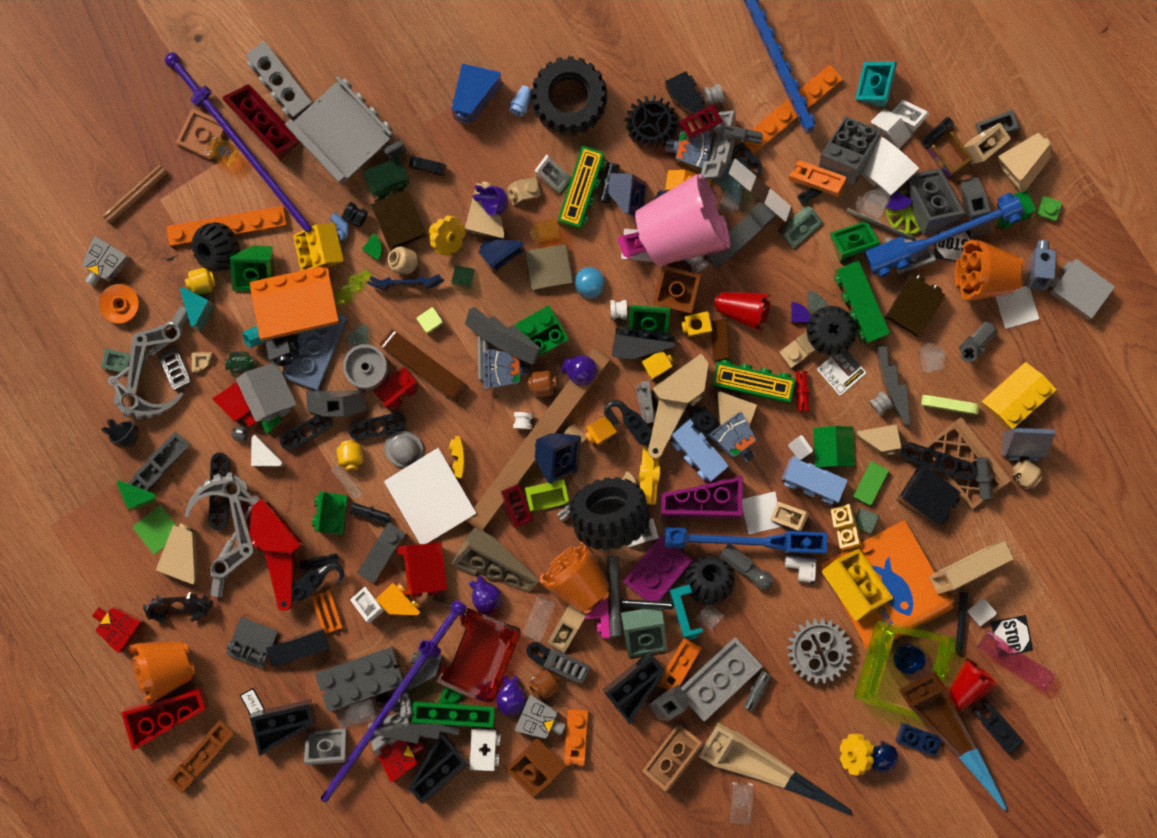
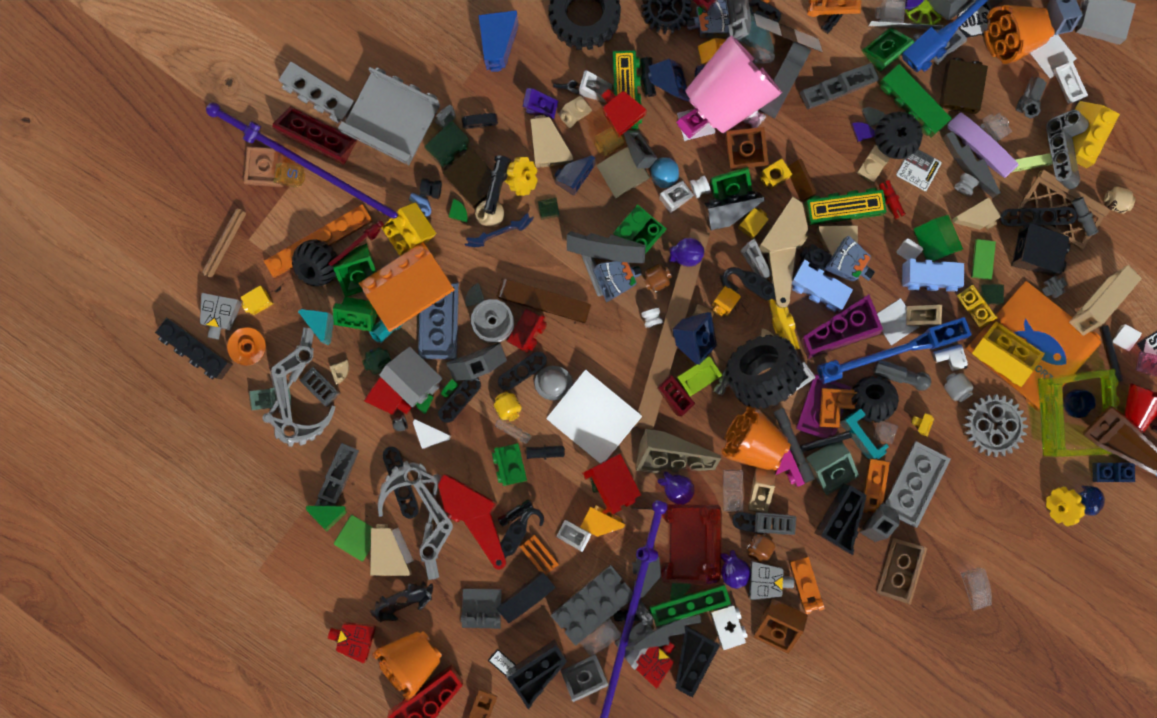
camera: 20 degrees left, 0 degrees up
black piece [101,419,139,450] -> none
yellow head [185,268,215,295] -> none
black brick [266,335,300,366] -> none
clear neon green animal [334,268,371,306] -> none
dark grey slope [357,523,407,584] -> none
yellowish green slope [417,307,444,335] -> none
yellow slope [449,436,465,479] -> none
dark purple piece [472,185,509,216] -> none
light blue cone [509,86,532,117] -> none
tan plate [698,723,852,814] -> none
red cone [714,292,771,332] -> none
dark grey pin [743,671,772,712] -> none
sand green slope [778,206,823,249] -> none
sand blue slope [1002,428,1055,461] -> none
none -> black brick [155,317,233,380]
none -> yellow brick [241,285,274,315]
none -> dark red sword [329,220,384,266]
none -> green bracket [333,297,378,331]
none -> white sticker [392,527,414,564]
none -> green tile [441,379,458,399]
none -> black pin [483,155,511,215]
none -> dark purple slope [522,88,558,119]
none -> black hand [553,80,580,94]
none -> red torso [601,89,647,138]
none -> dark grey slope [624,131,657,168]
none -> white slope [659,181,694,214]
none -> dark grey slope [800,63,879,110]
none -> orange tile [819,388,857,428]
none -> yellow tile [911,413,934,437]
none -> light grey head [944,373,973,402]
none -> lavender slope [947,112,1019,178]
none -> dark grey gear [1042,275,1068,299]
none -> dark grey beam [1046,110,1089,189]
none -> white plate [1053,61,1088,104]

